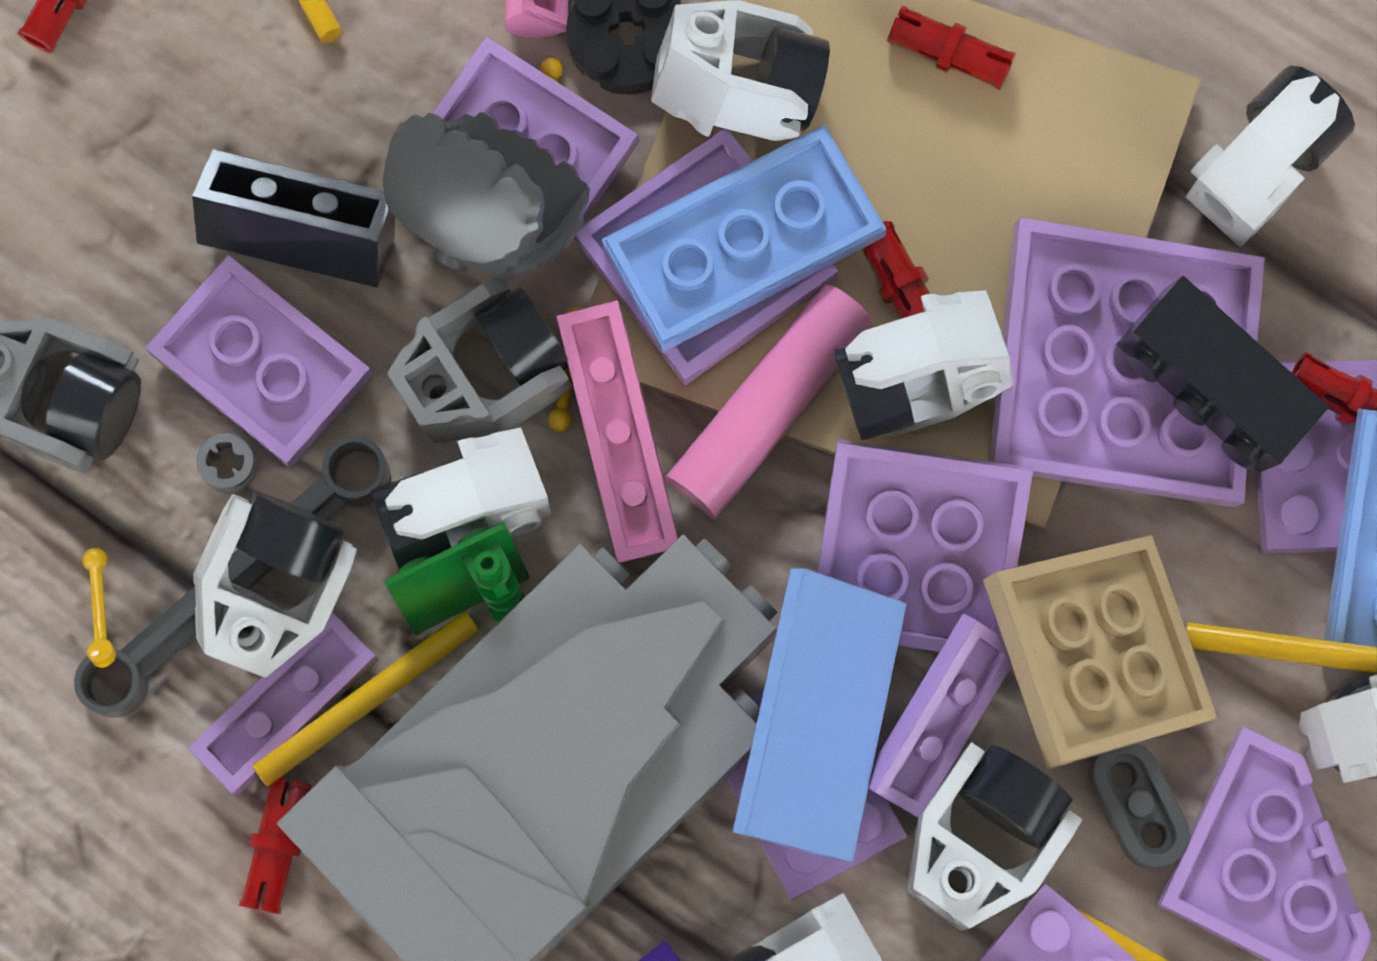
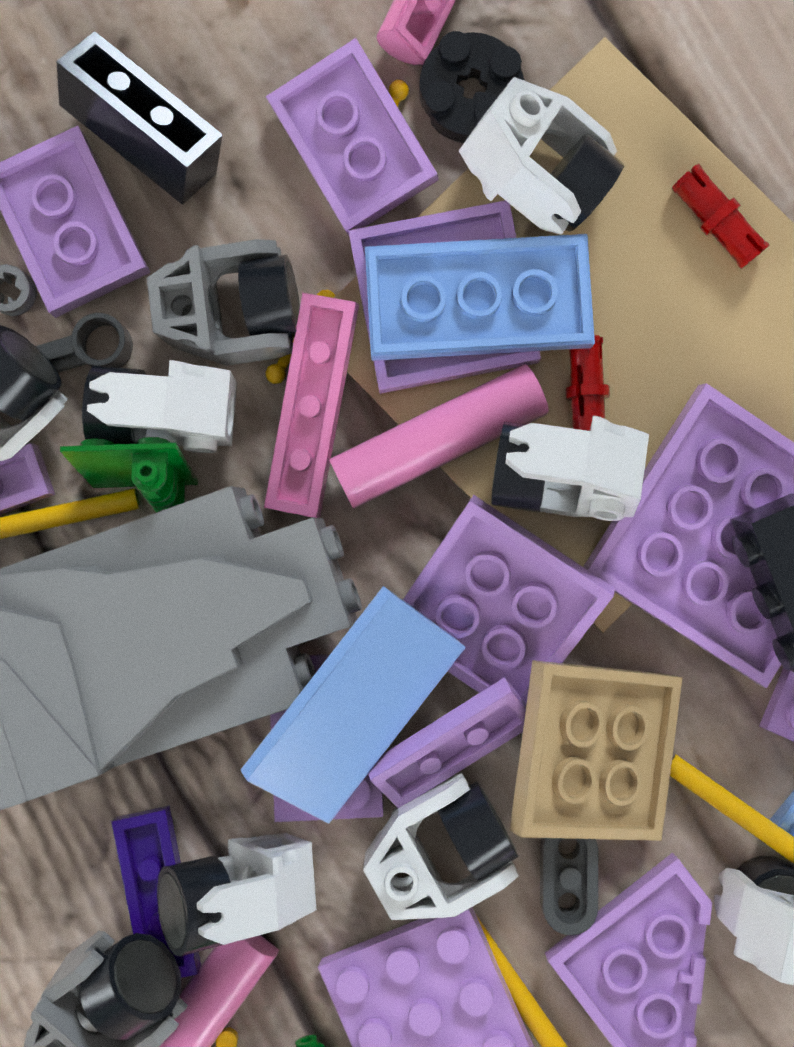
camera: 30 degrees right, 10 degrees up
dark grey animal [383,112,590,281] -> none

